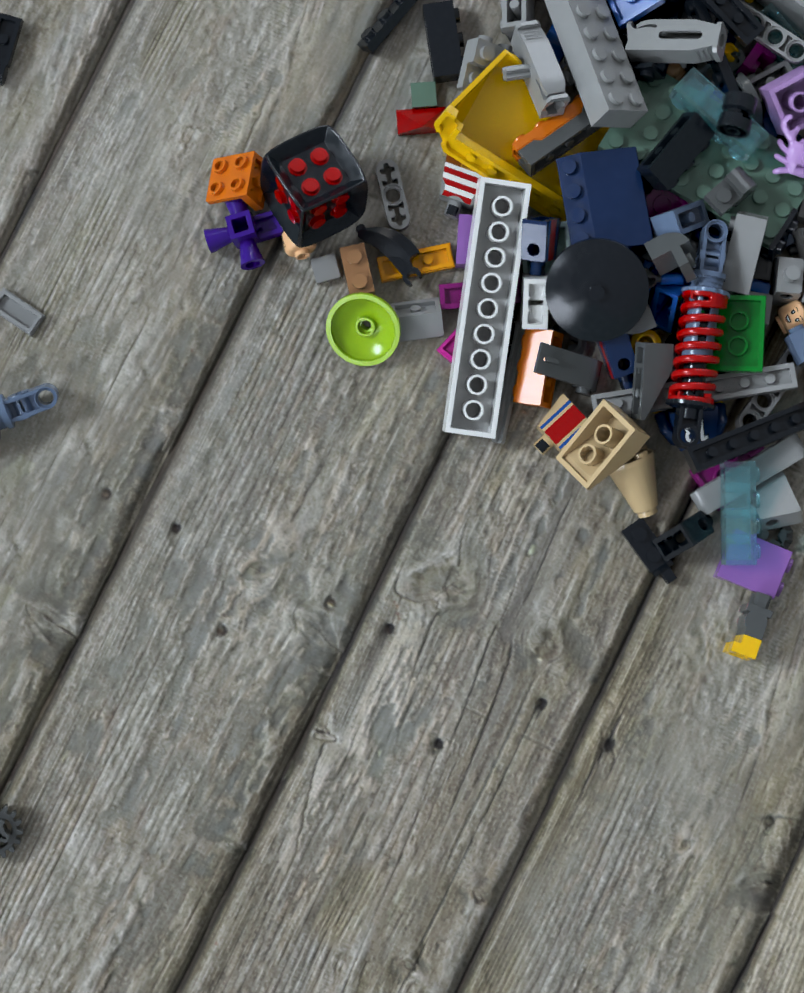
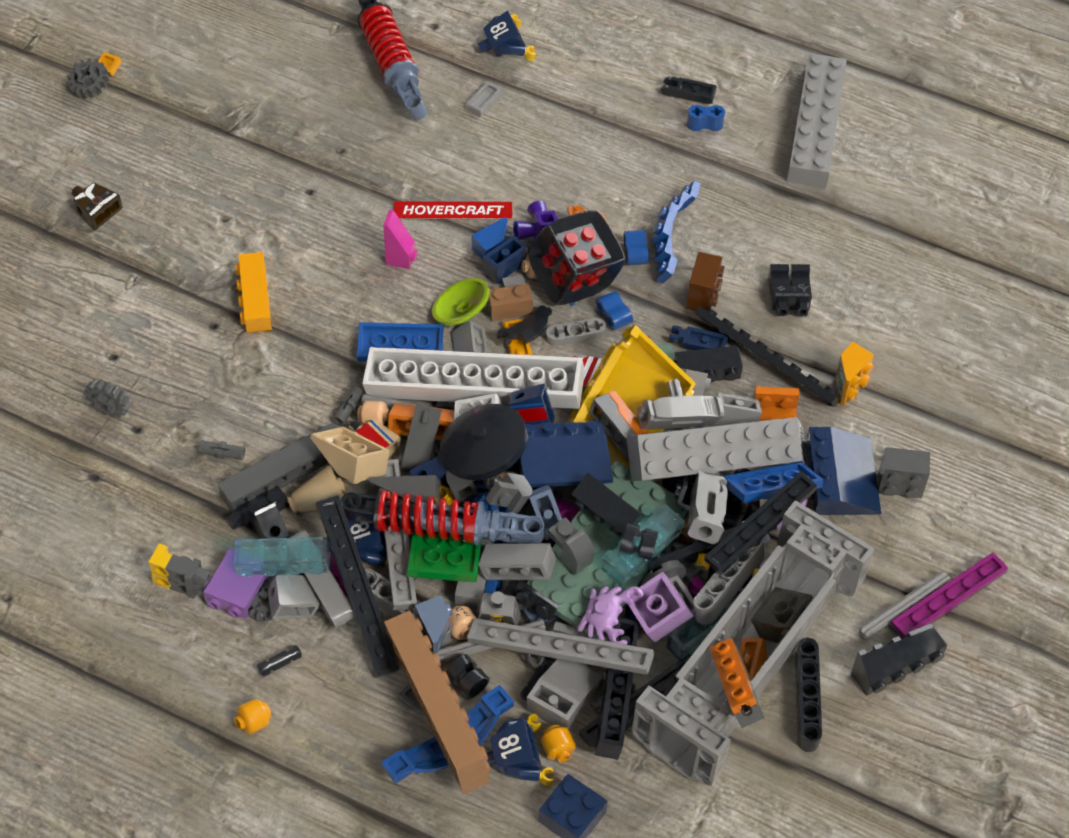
camera: 90 degrees right, 30 degrees down
none -> dark brown torso [72,183,123,230]
none -> dark grey gear [83,379,131,418]
none -> dark grey pin [199,440,246,460]
none -> dark grey brick [218,422,337,513]
none -> light orange brick [235,252,272,333]
none -> dark grey pin [332,384,364,426]
none -> blue plate [357,322,444,362]
none -> light nougat head [358,401,391,426]
none -> dark pink slope [383,209,418,269]
none -> red sticker [394,201,513,219]
none -> blue slope [472,217,508,260]
none -> dark blue brick [483,235,528,284]
none -> blue axle [596,291,633,330]
none -> blue axle [623,230,649,265]
none -> blue piece [652,180,701,284]
none -> dark blue plate [669,325,728,350]
none -> reddish brown brick [686,252,725,311]
none -> blue axle [687,105,725,131]

